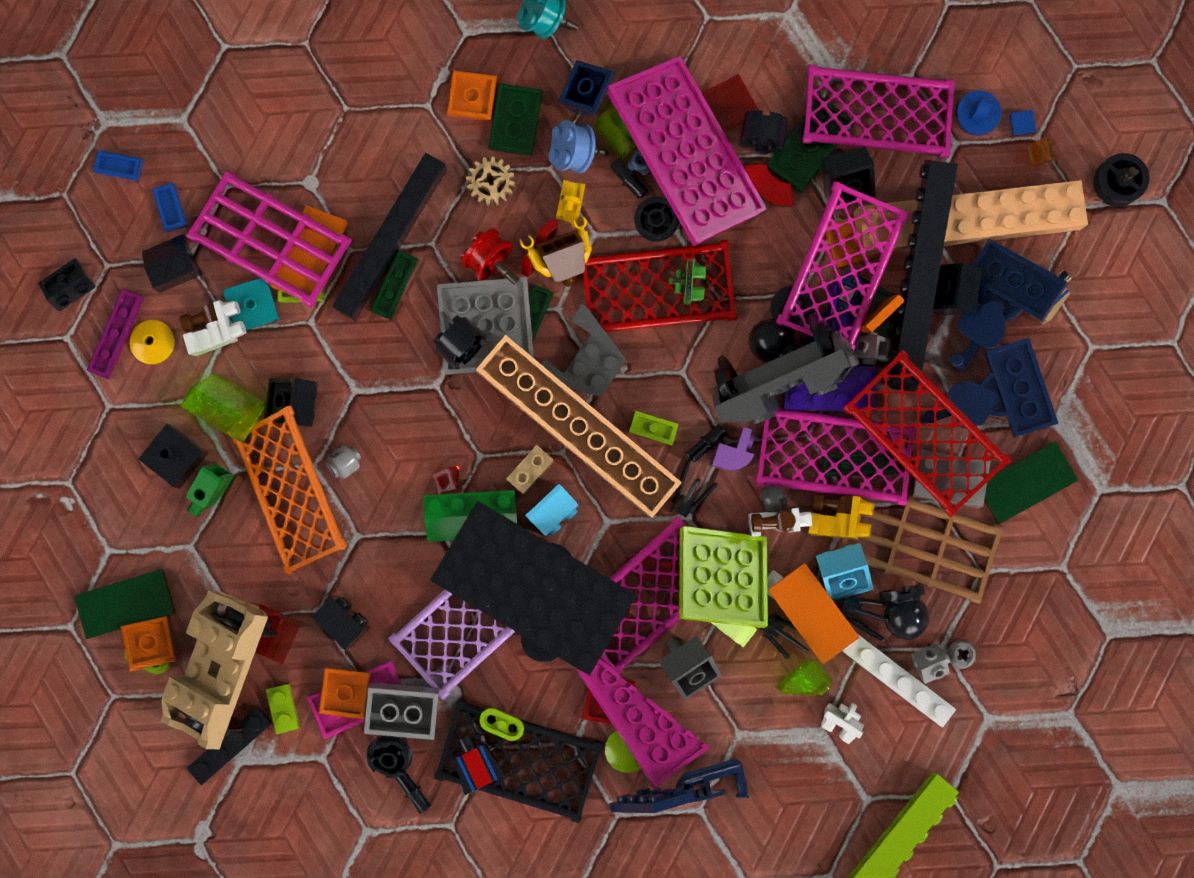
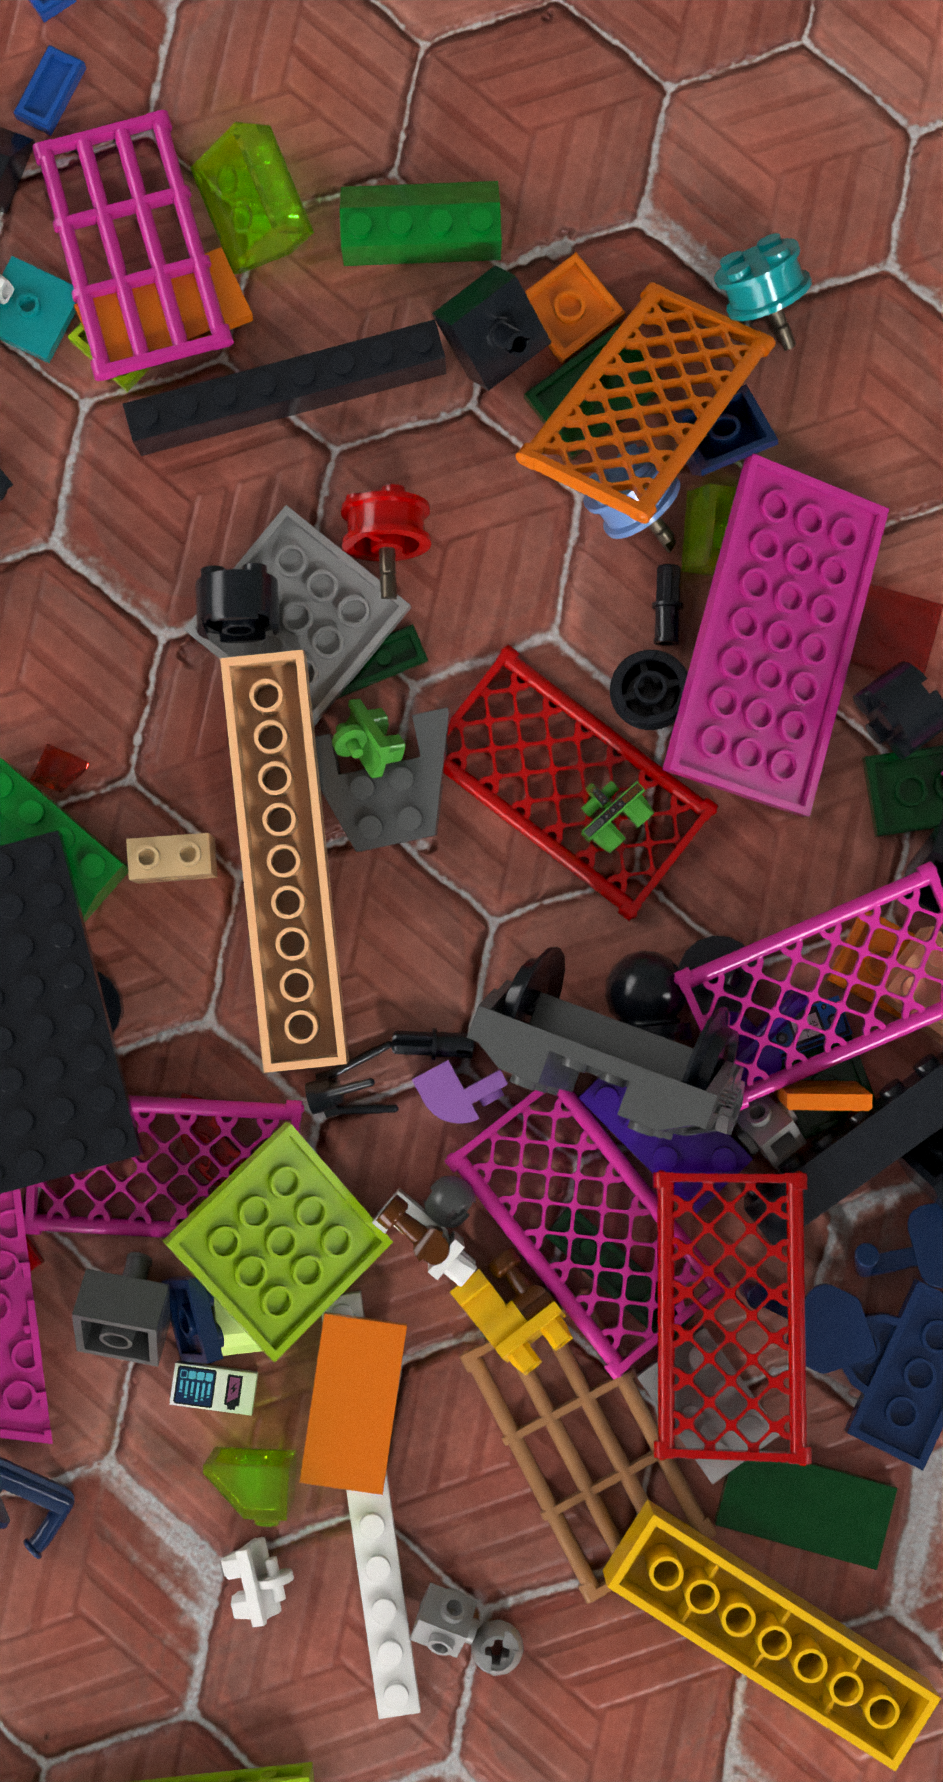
camera: 45 degrees right, 0 degrees up
dark green tile [370,250,419,320] -> none
tan gear [466,157,515,207] -> none
torso [520,216,592,287] -> none
red tile [521,218,559,277] -> none
medium azure slope [526,484,579,536] -> none
yellow hips [556,180,586,225] -> none
sand blue plate [628,151,649,175] -> none
lime plate [629,411,679,446] -> none
red tile [744,164,793,207] -> none
black plant [760,614,810,659] -> none
medium azure slope [816,543,874,601] -> none
black plant [840,596,889,641] -> none
black tile [879,585,929,640] -> none
none -> dark blue plate [161,1276,224,1364]
none -> tile [169,1360,259,1416]
none -> clear neon green slope [190,122,314,274]
none -> bright green hips [332,699,405,778]
none -> green slope [340,181,502,266]
none -> black brick [432,265,552,391]
none -> orange door [515,282,776,524]
none -> yellow brick [602,1499,941,1772]

